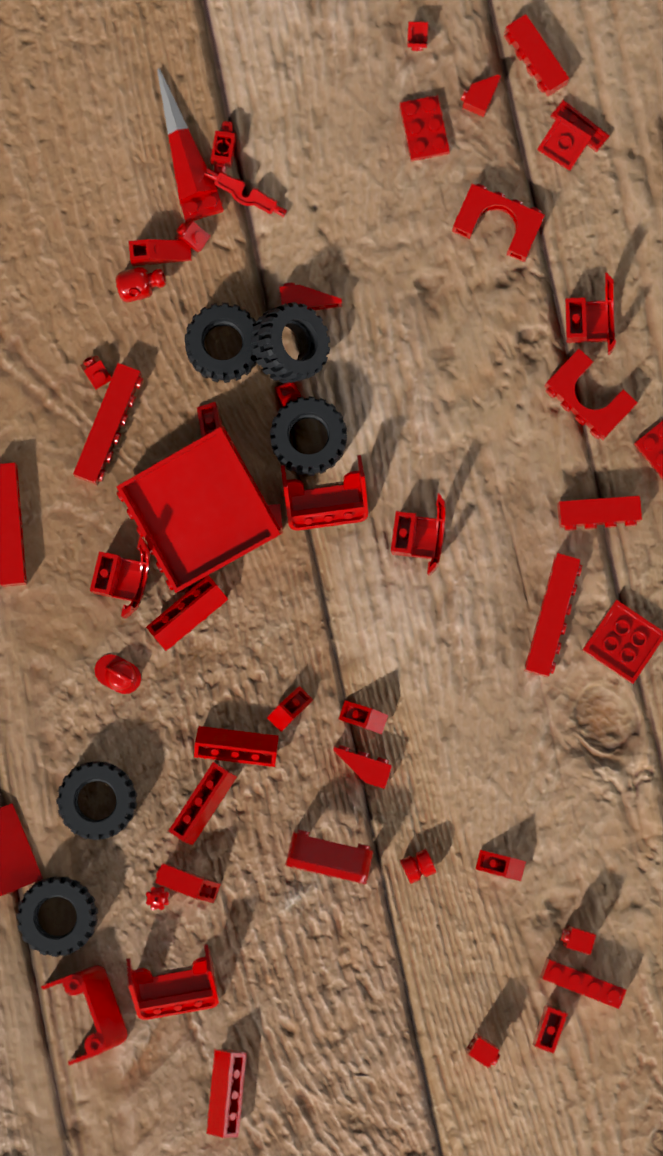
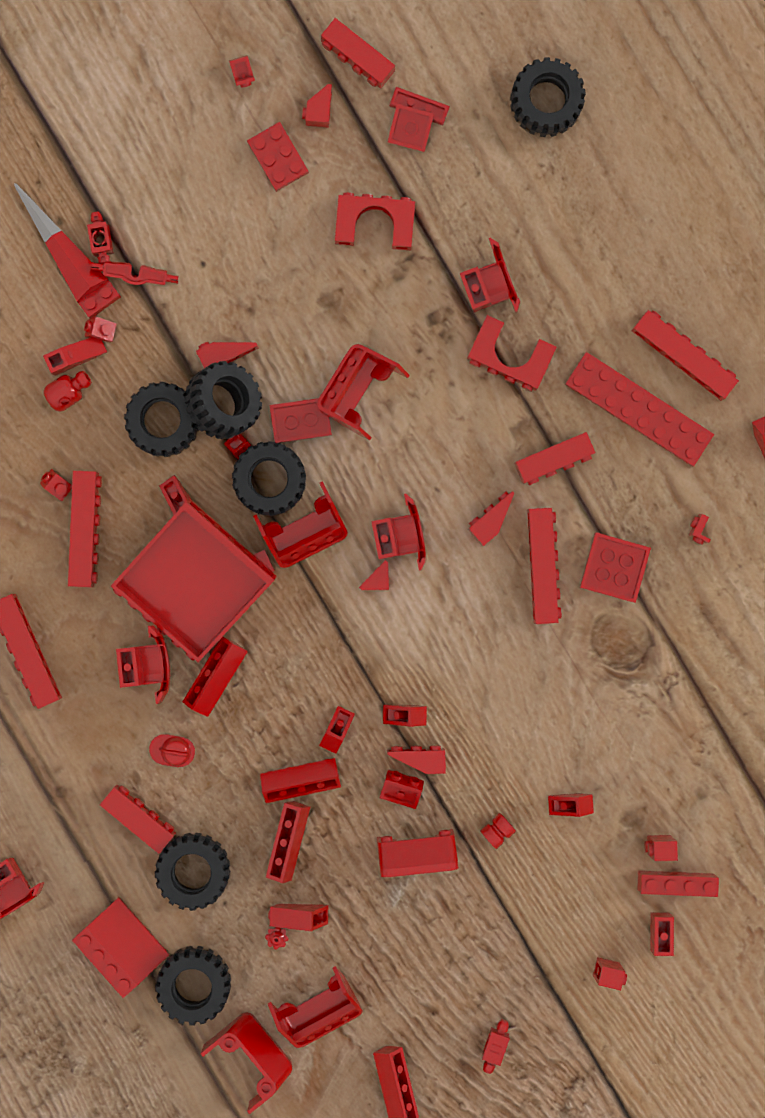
camera: 15 degrees left, 5 degrees up
none -> red brick [100,785,176,854]
none -> red plate [269,398,332,443]
none -> red windscreen [317,344,410,441]
none -> red slope [359,560,389,590]
none -> red bracket [379,770,424,809]
none -> red slope [468,491,514,546]
none -> red piece [482,1019,510,1074]

